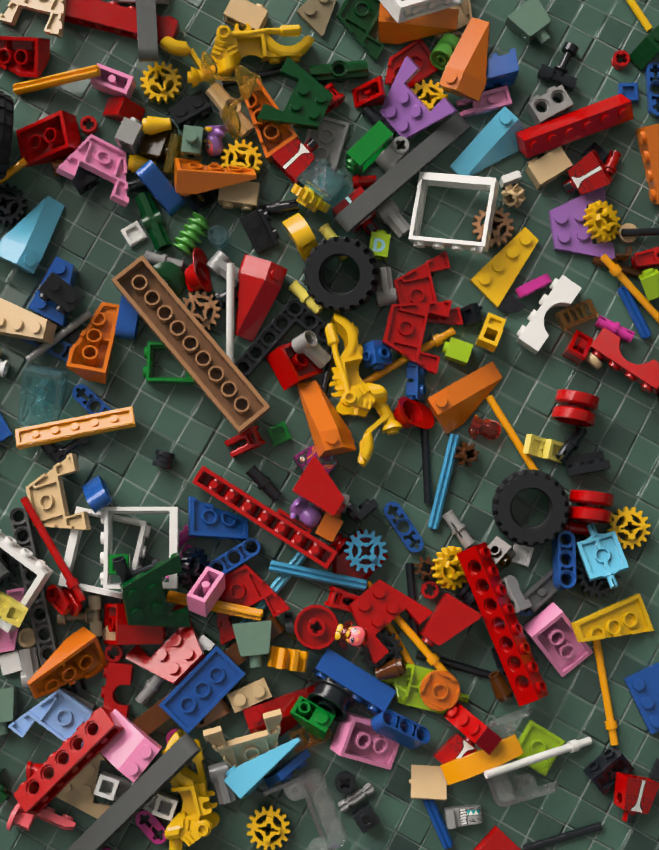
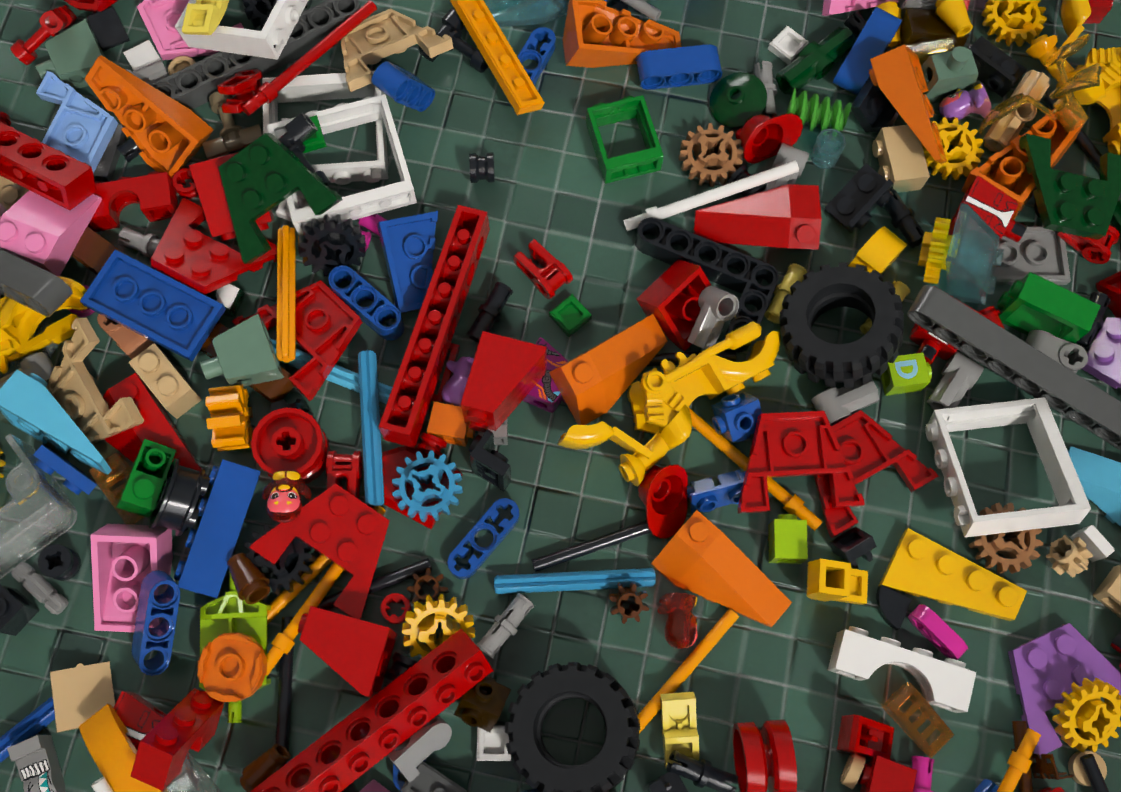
camera: 75 degrees right, 10 degrees down
medium nougat brick [111,255,270,436] -> none
bright pink brick [187,566,226,617] -> none

